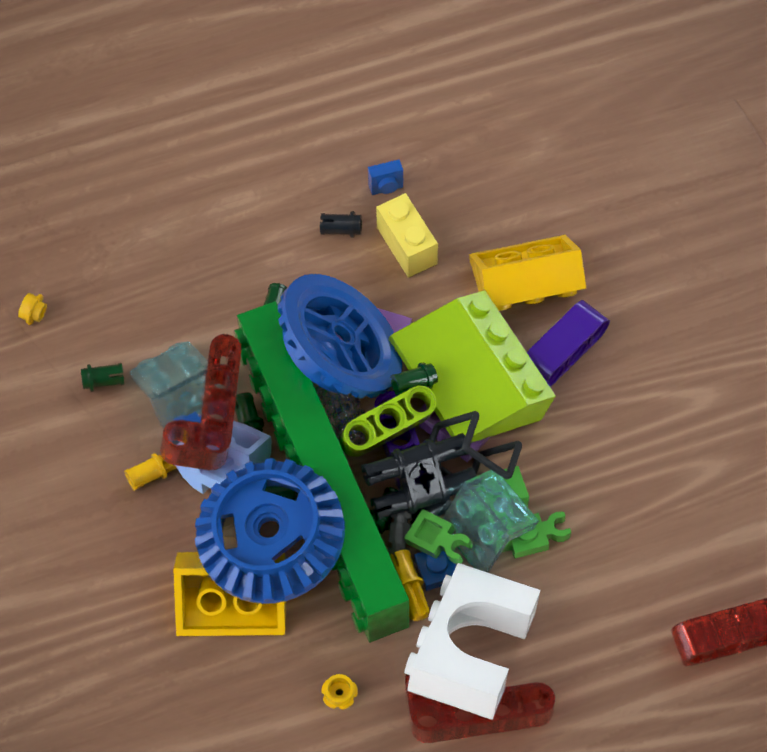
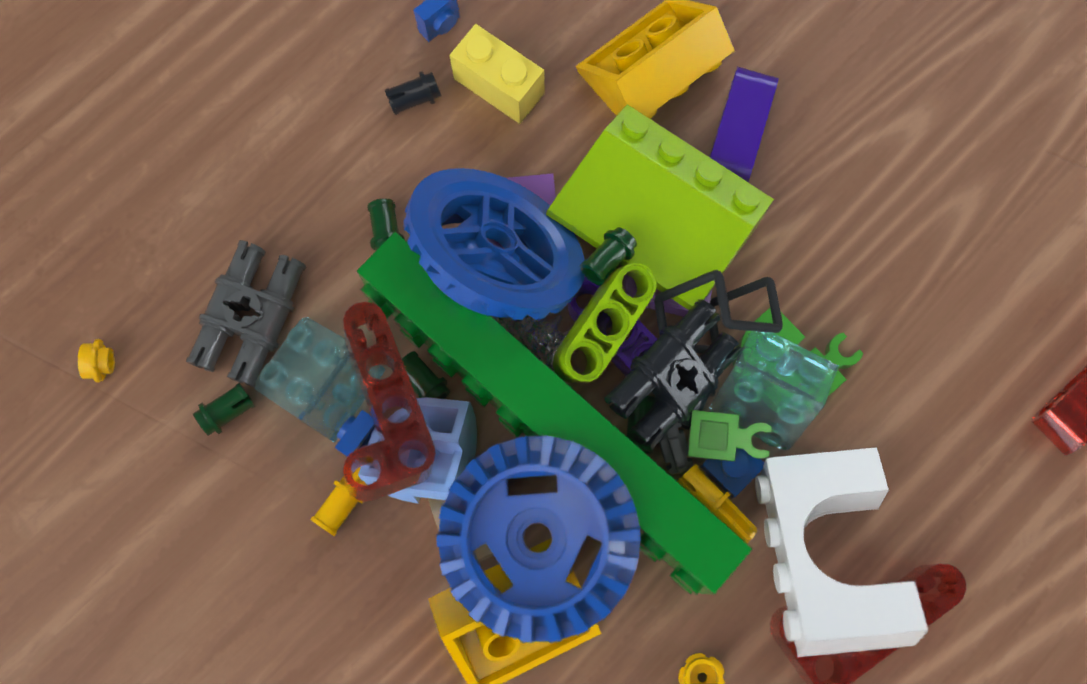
camera: 25 degrees left, 15 degrees up
none -> dark grey pin [186,240,306,387]

